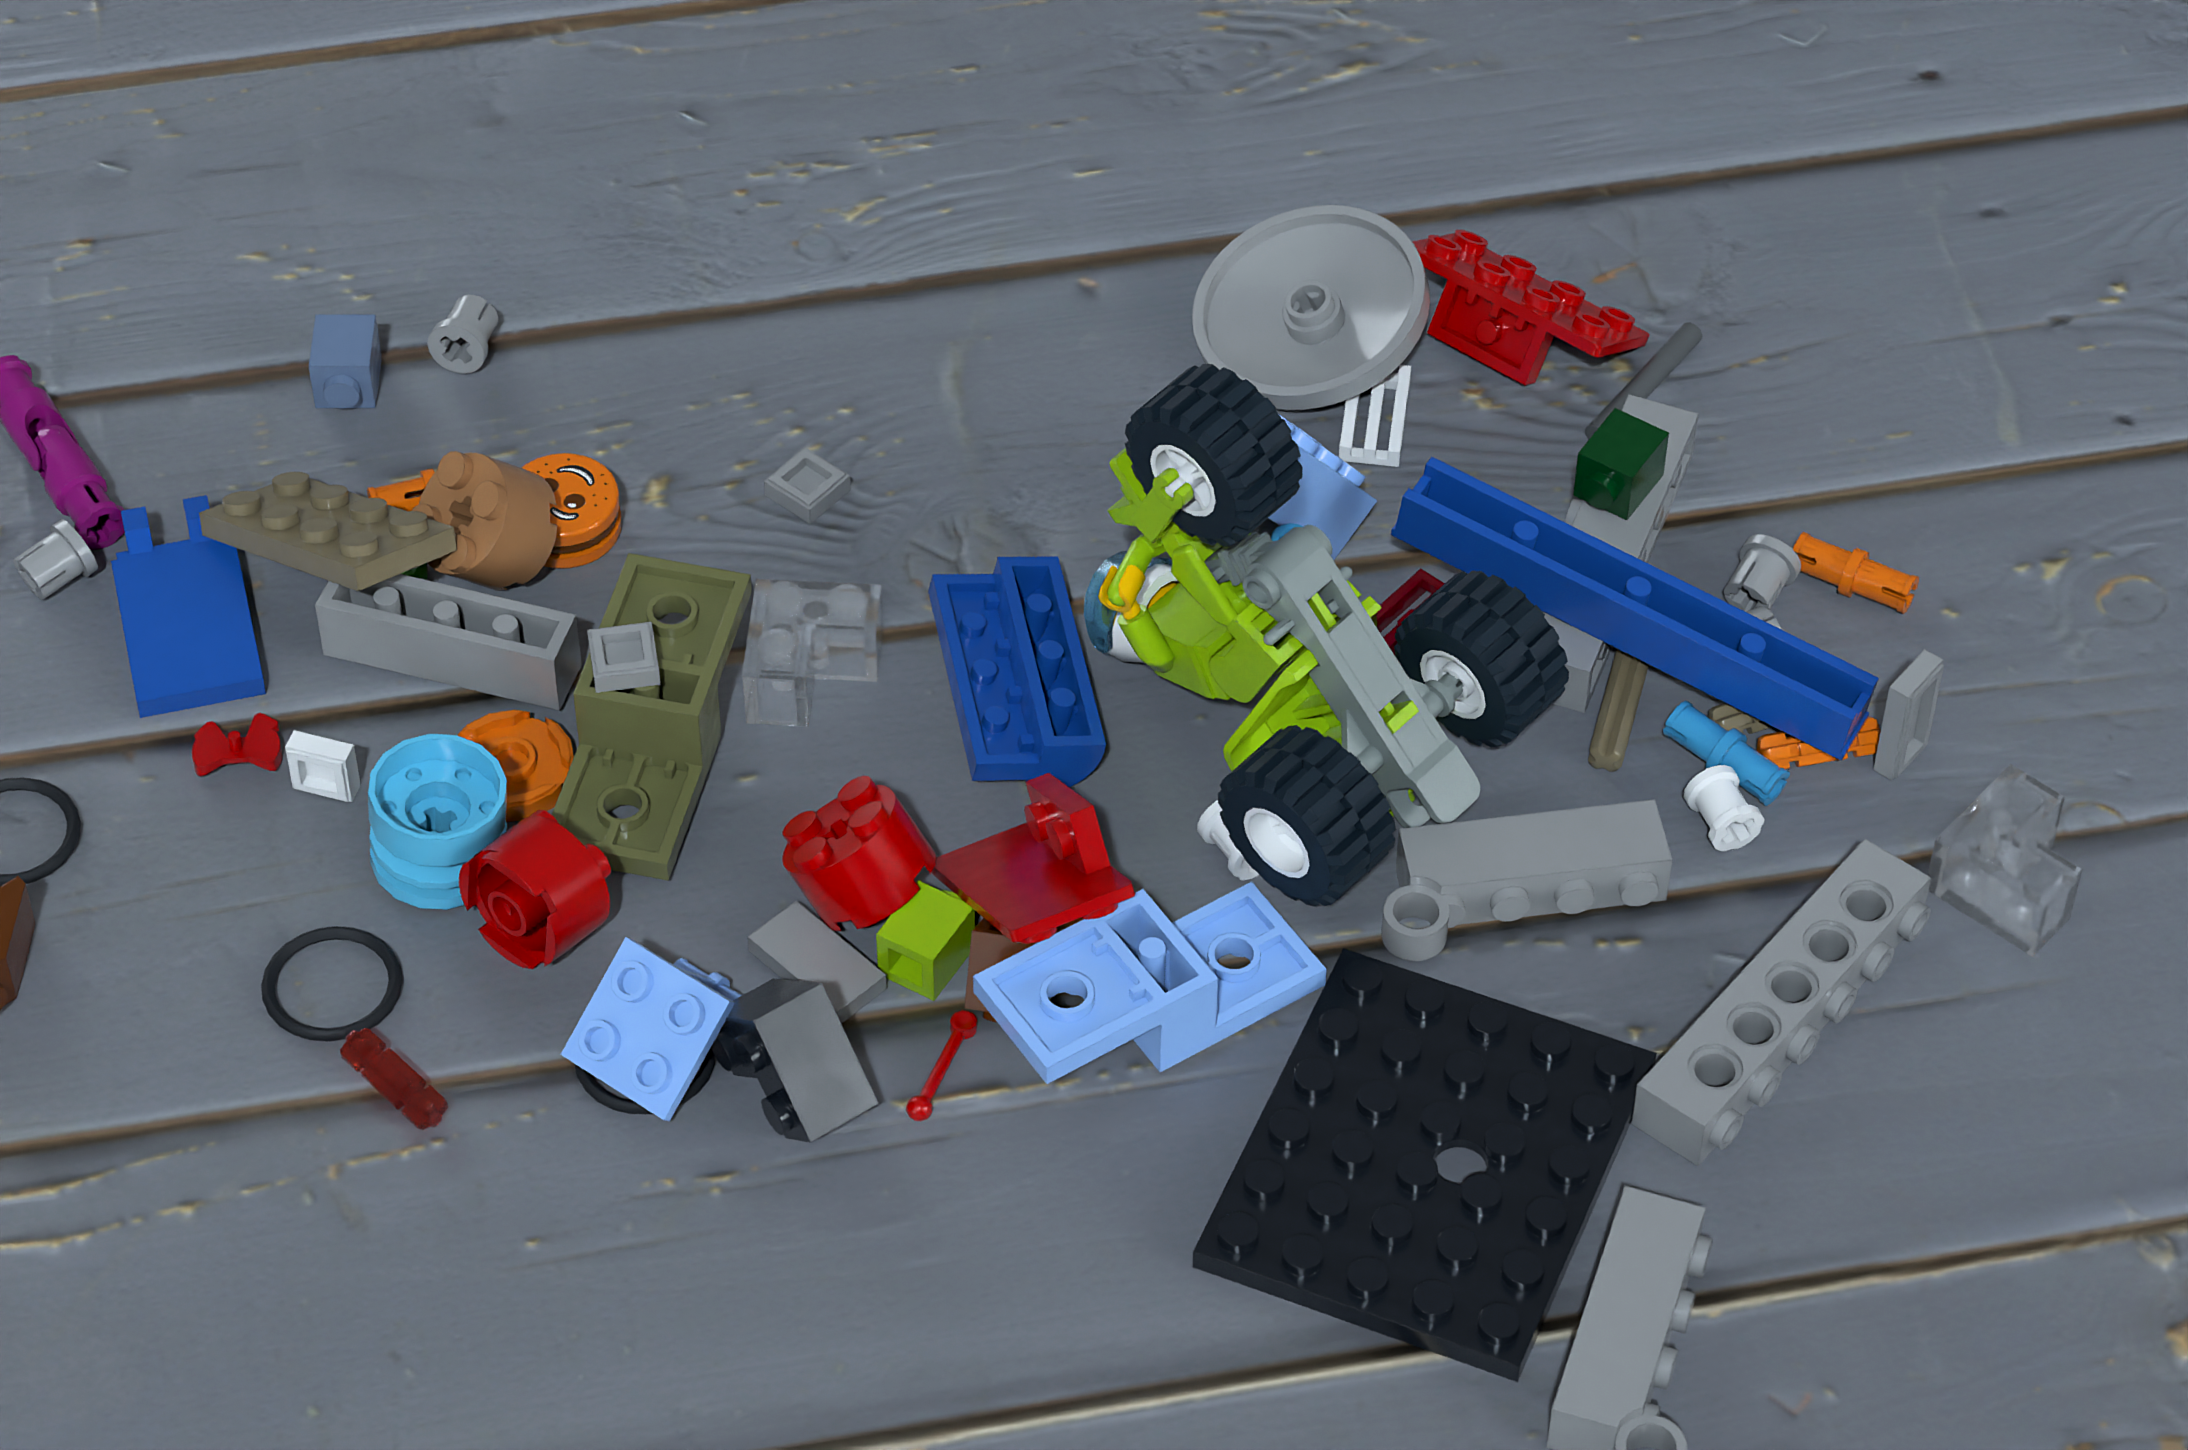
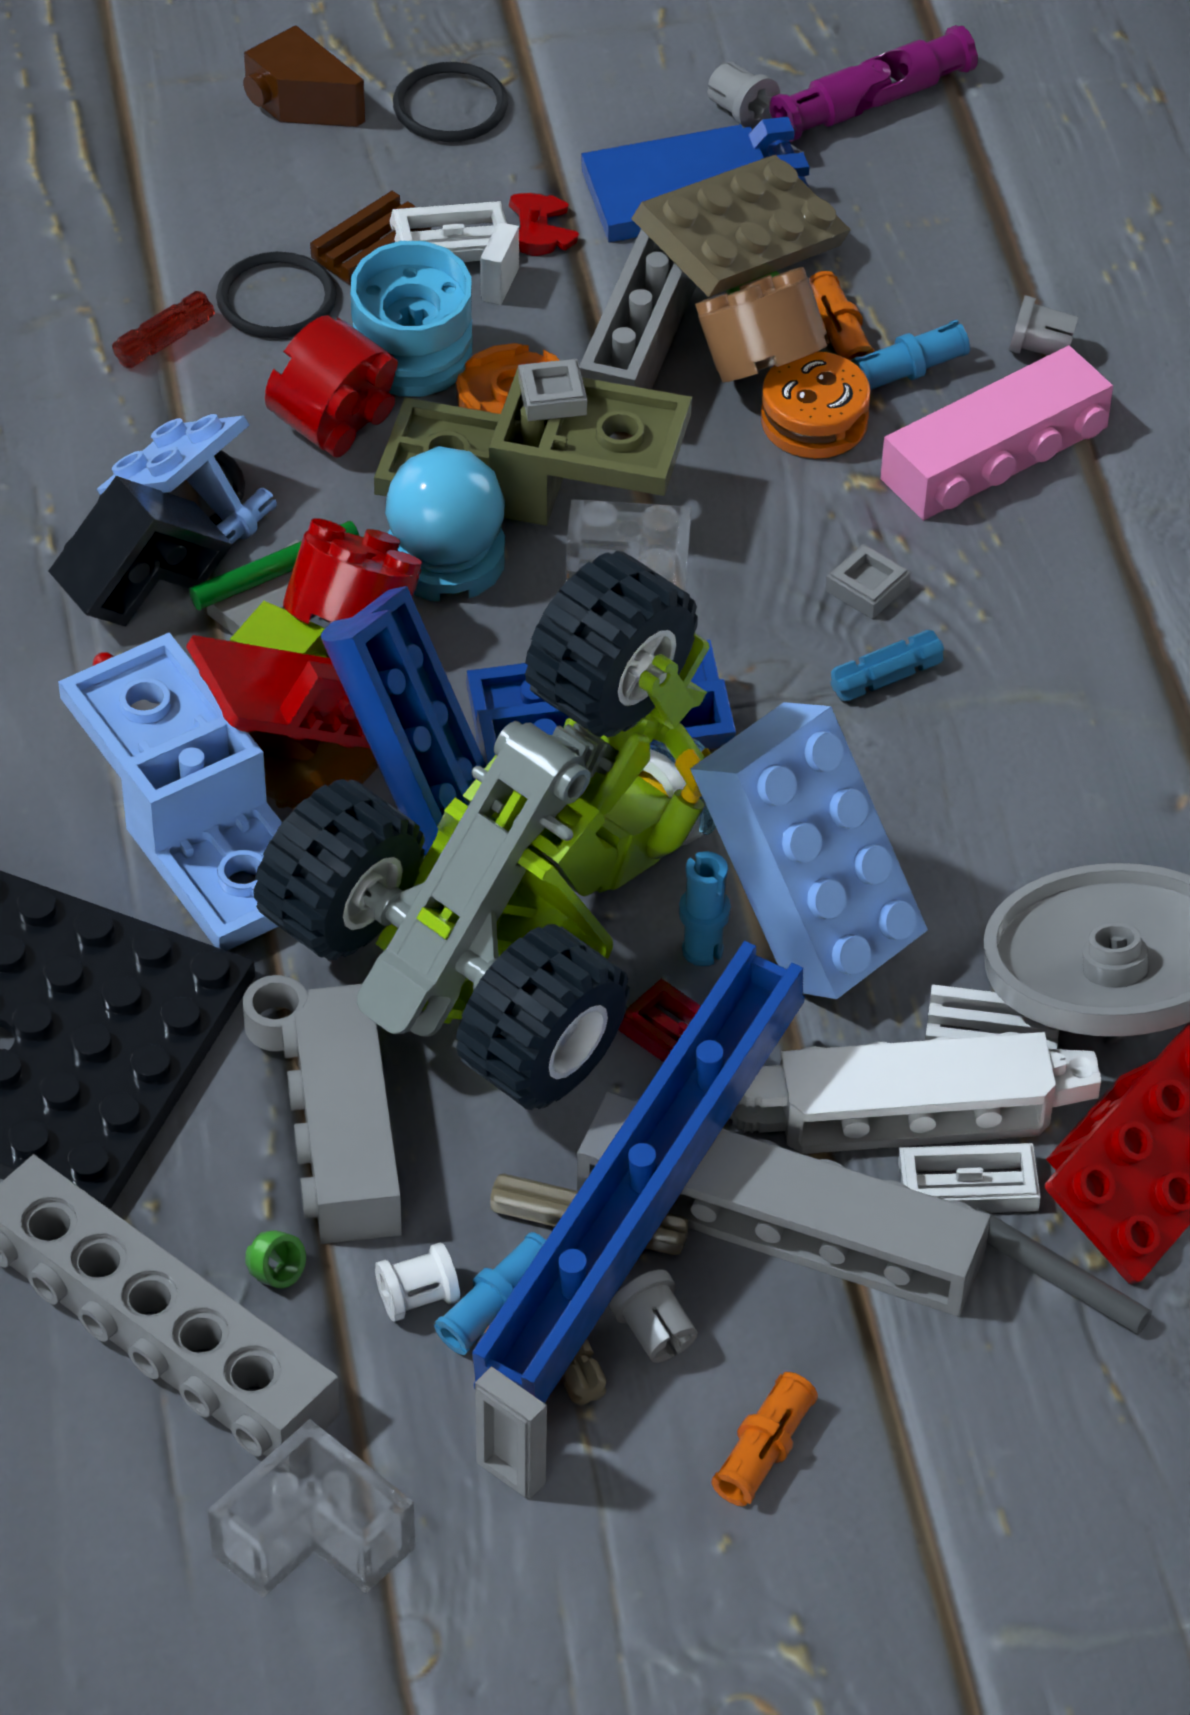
camera: 90 degrees right, 0 degrees up
sand blue brick [309,315,382,409] -> none
dark green brick [1573,408,1669,520] -> none
light grey bush [1724,534,1801,611] -> none
none -> green bar [189,521,359,610]
none -> bright green hinge [245,1230,306,1288]
none -> reddish brown tile [310,190,431,285]
none -> blue brick [321,586,486,856]
none -> medium azure tile [385,446,505,601]
none -> white tile [390,201,507,262]
none -> white hinge [730,1032,1101,1154]
none -> dark azure axle [830,630,944,702]
none -> dark azure pin [851,320,970,391]
none -> bright pink brick [880,345,1113,521]
none -> white tile [898,1143,1041,1213]

